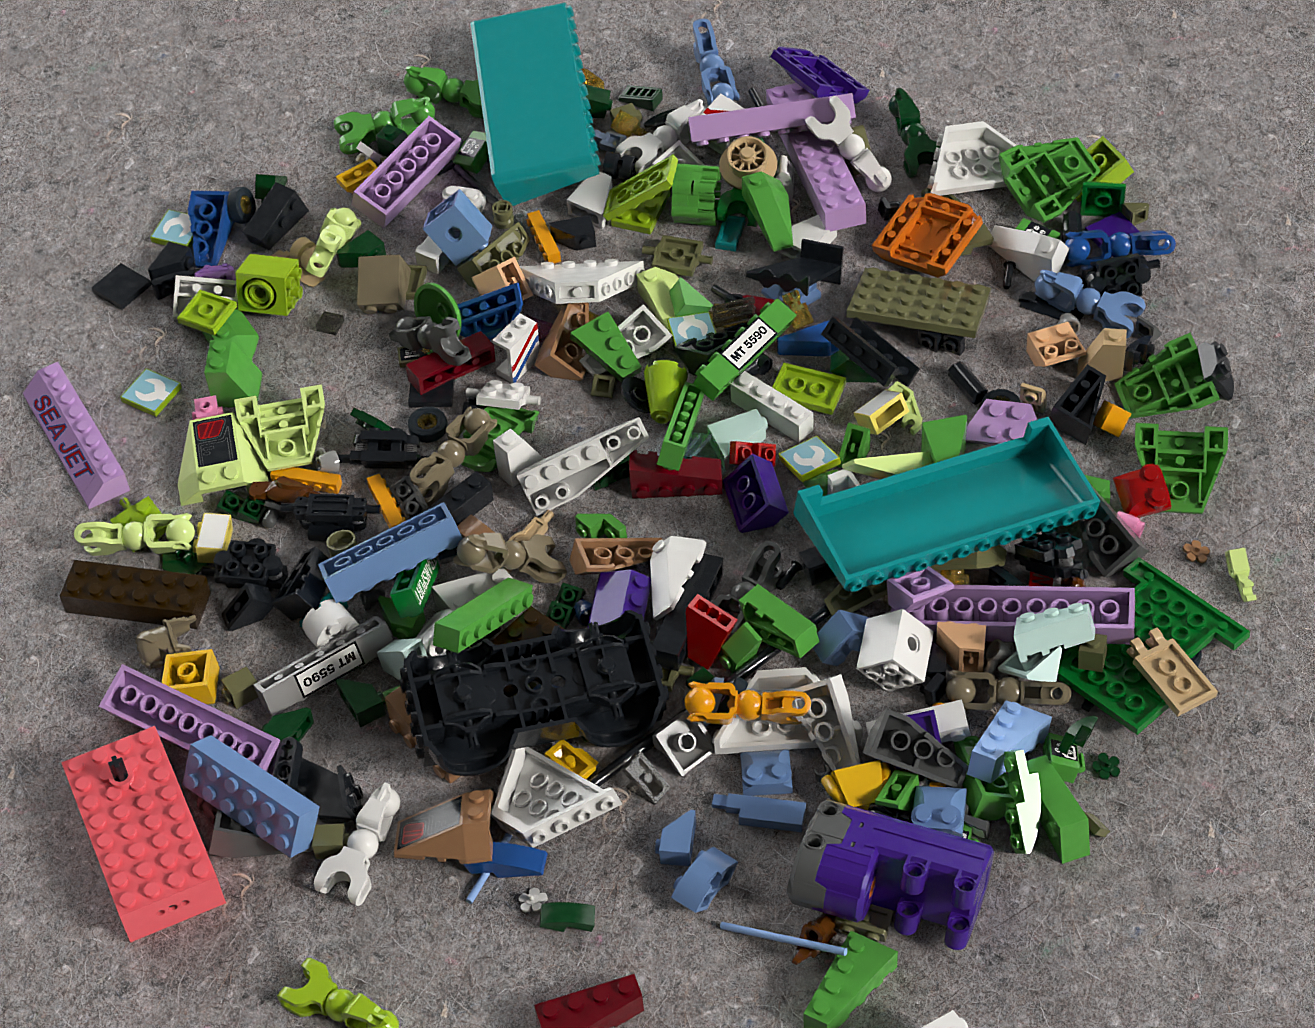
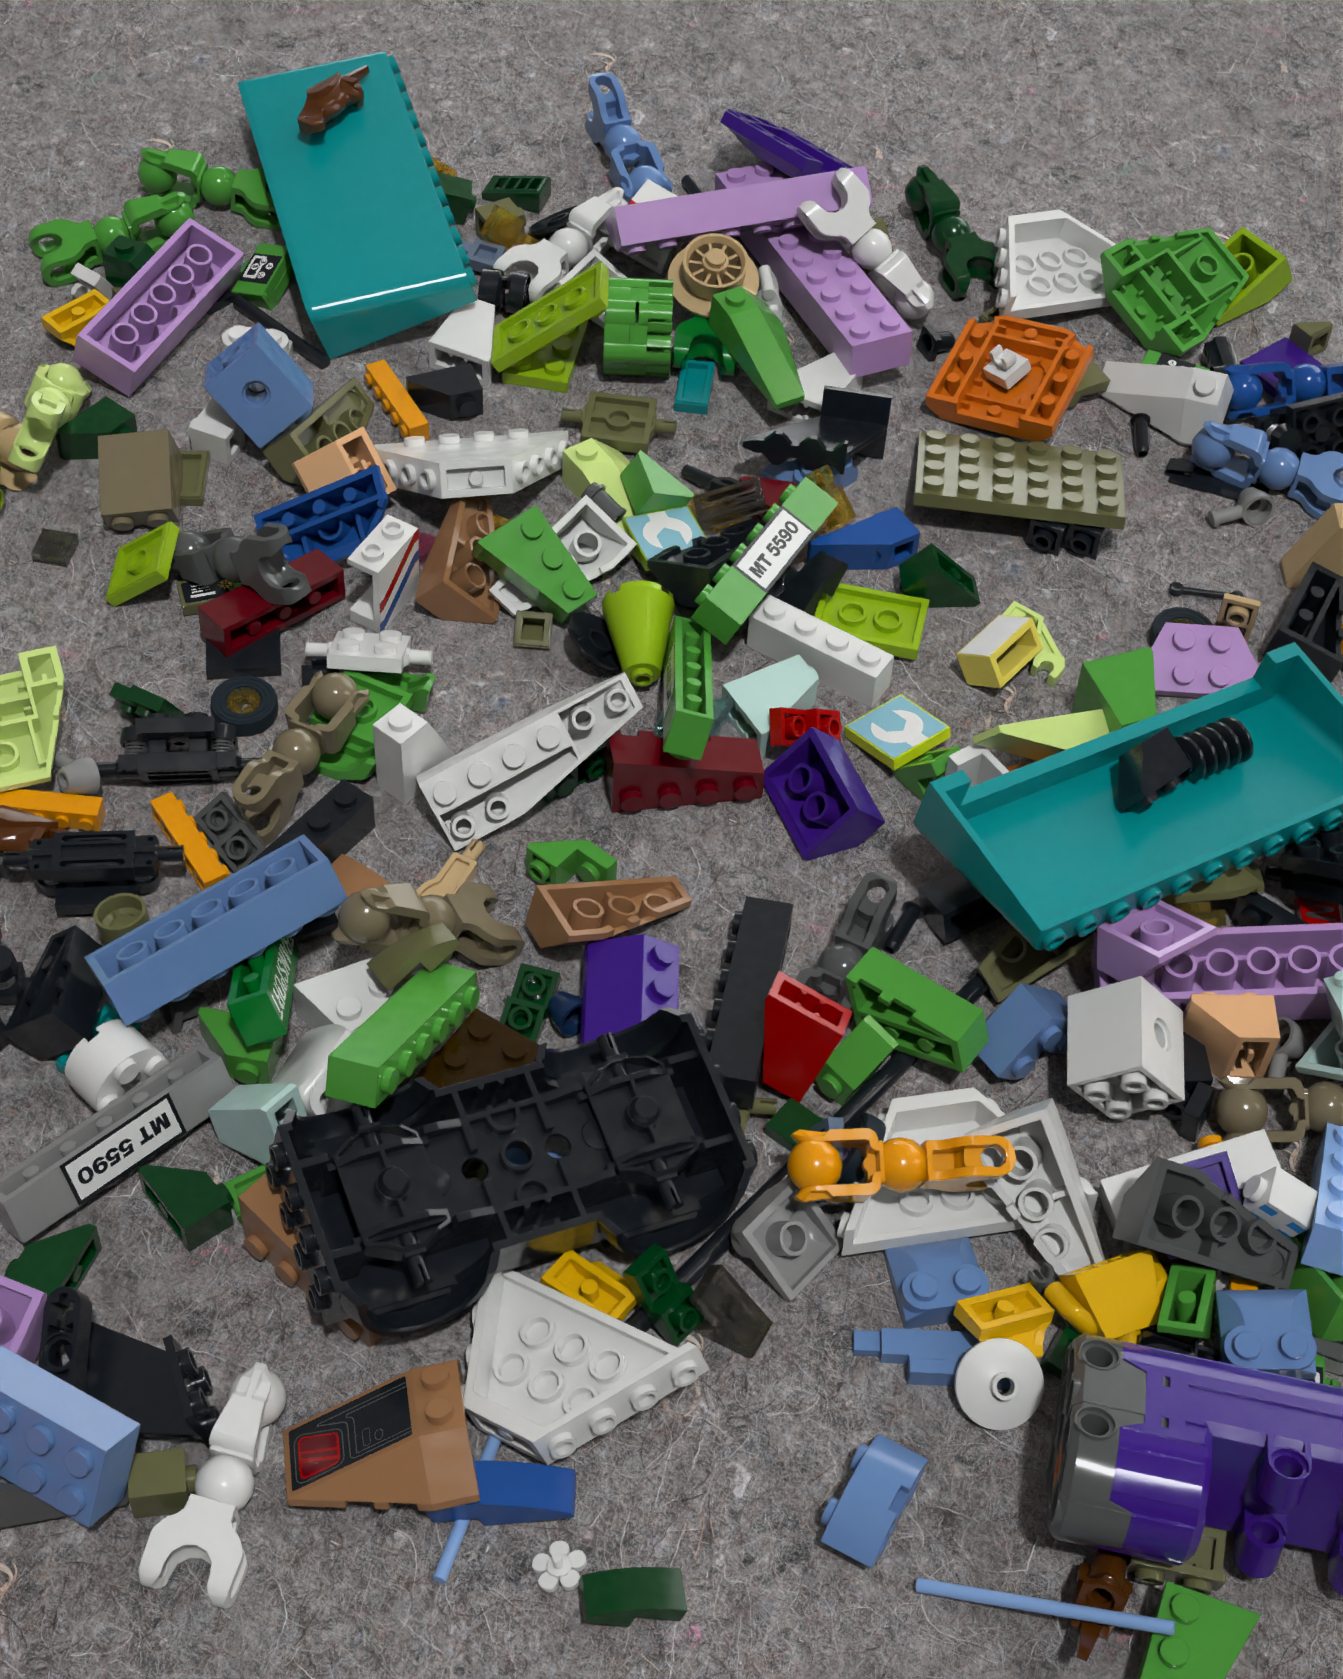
camera: 15 degrees left, 0 degrees up
bright green dish [414,283,462,337] -> none
olive wheel [492,200,514,229] -> none
white wedge [650,536,706,621] -> none
medium blue slope [655,810,696,866] -> none
black fence [821,316,920,387] -> none
bright green slope [838,423,870,468] -> none
black axle [948,361,988,405] -> none
light nougat slope [1026,322,1086,367] -> none
green slope [1080,181,1126,217] -> none
none -> lime tile [106,521,180,607]
none -> reddish brown animal [297,65,370,135]
none -> olive slope [367,922,461,991]
none -> dark grey pin [581,482,626,524]
none -> dark green slope [623,1243,705,1347]
none -> black slope [779,551,849,615]
none -> yellow slope [953,1282,1054,1358]
none -> white dish [954,1338,1044,1431]
none -> white tile [983,344,1032,390]
none -> black slope [1117,726,1192,812]
none -> black hinge [1169,582,1244,599]
none -> black piece [1174,717,1254,782]
none -> white brick [1243,1166,1318,1239]

